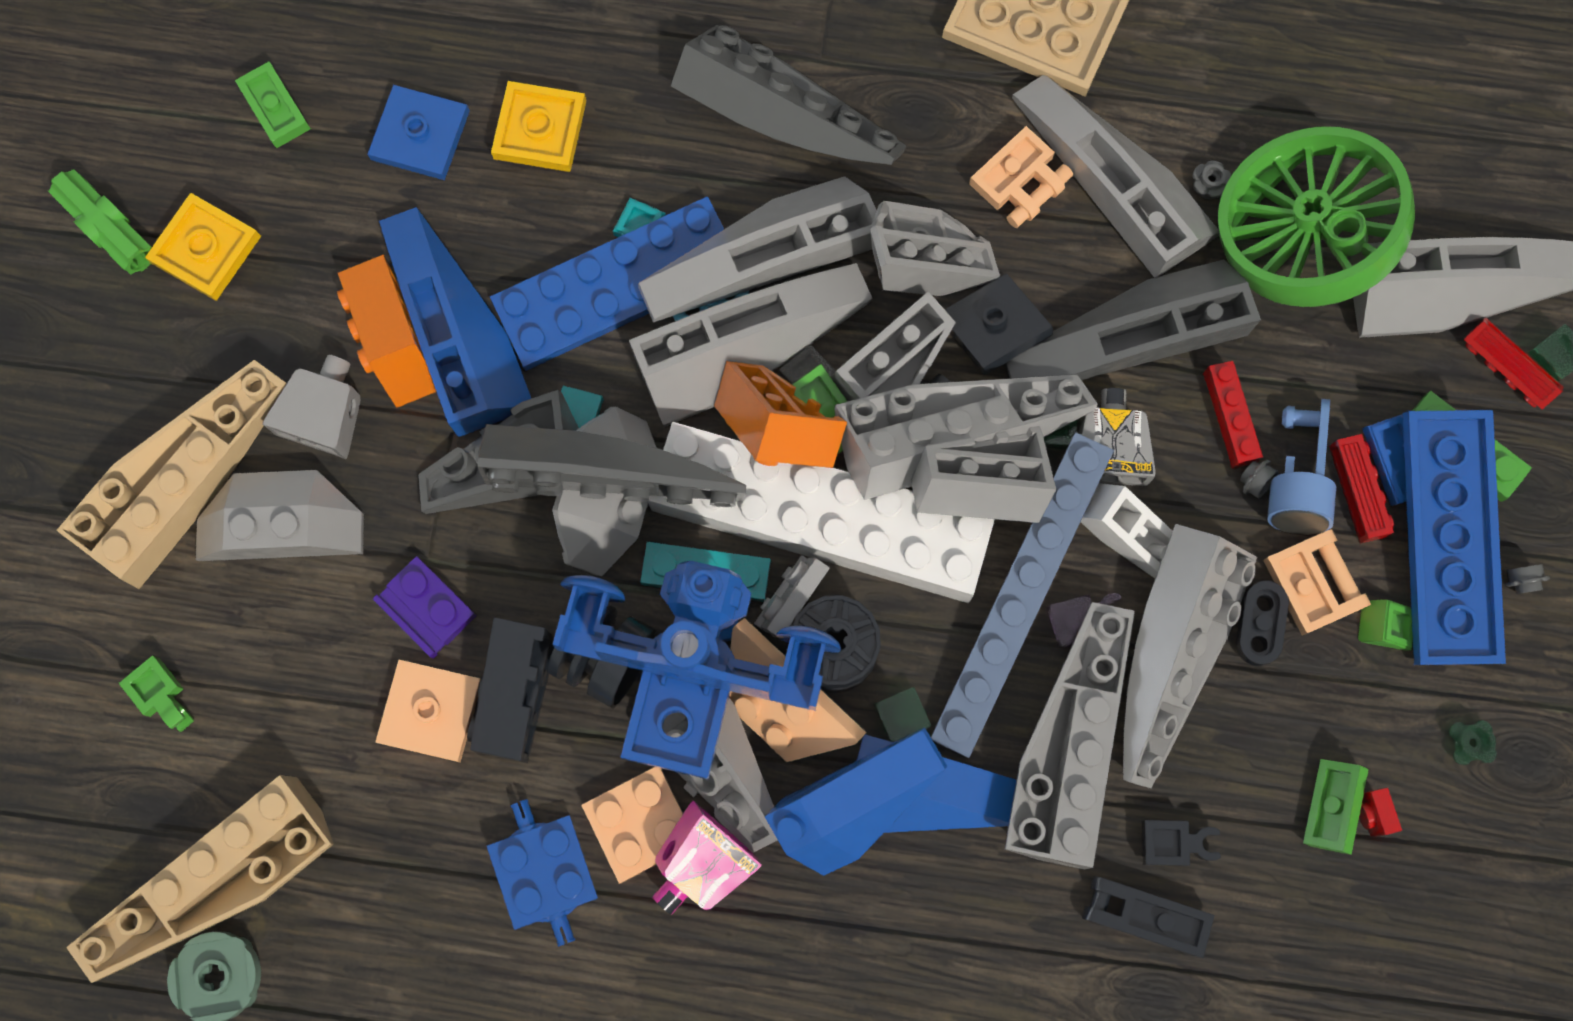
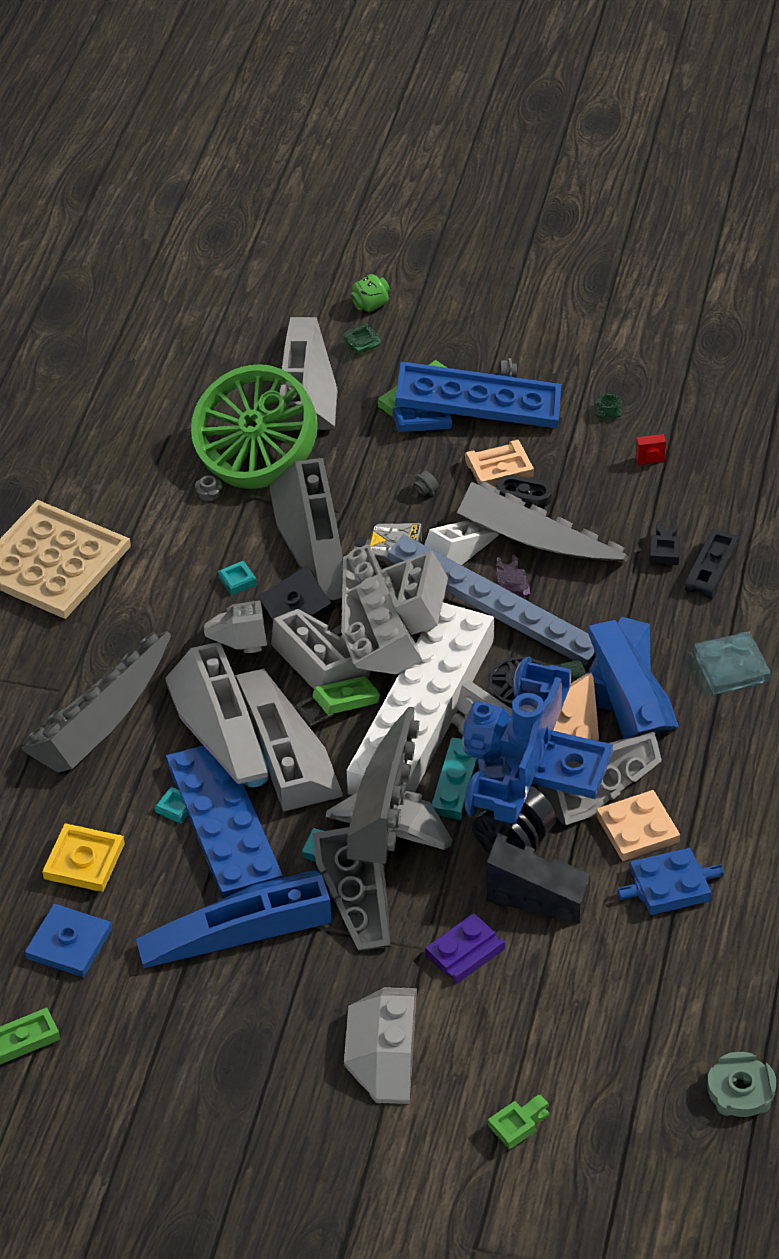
camera: 85 degrees left, 30 degrees down
bright green piece [48,169,152,275] -> none
tan wedge [56,360,287,589] -> none
tan wedge [66,775,334,983] -> none
yellow plate [145,193,261,301] -> none
light grey torso [262,355,361,459] -> none
orange wedge [337,255,437,408] -> none
light nougat plate [376,660,481,763] -> none
torso [652,801,762,915] -> none
orange wedge [714,361,847,468] -> none
light nougat plate [969,126,1073,228] -> none
light grey wedge [1004,602,1134,870] -> none
light grey wedge [1012,75,1219,278] -> none
red piece [1203,361,1263,469] -> none
medium blue piece [1267,399,1336,535] -> none
bright green plate [1303,759,1369,855] -> none
red piece [1329,434,1394,544] -> none
bright green slope [1358,600,1413,650] -> none
red piece [1464,317,1564,410] -> none
none -> teal tile [218,561,257,596]
none -> clear light blue plate [693,631,771,694]

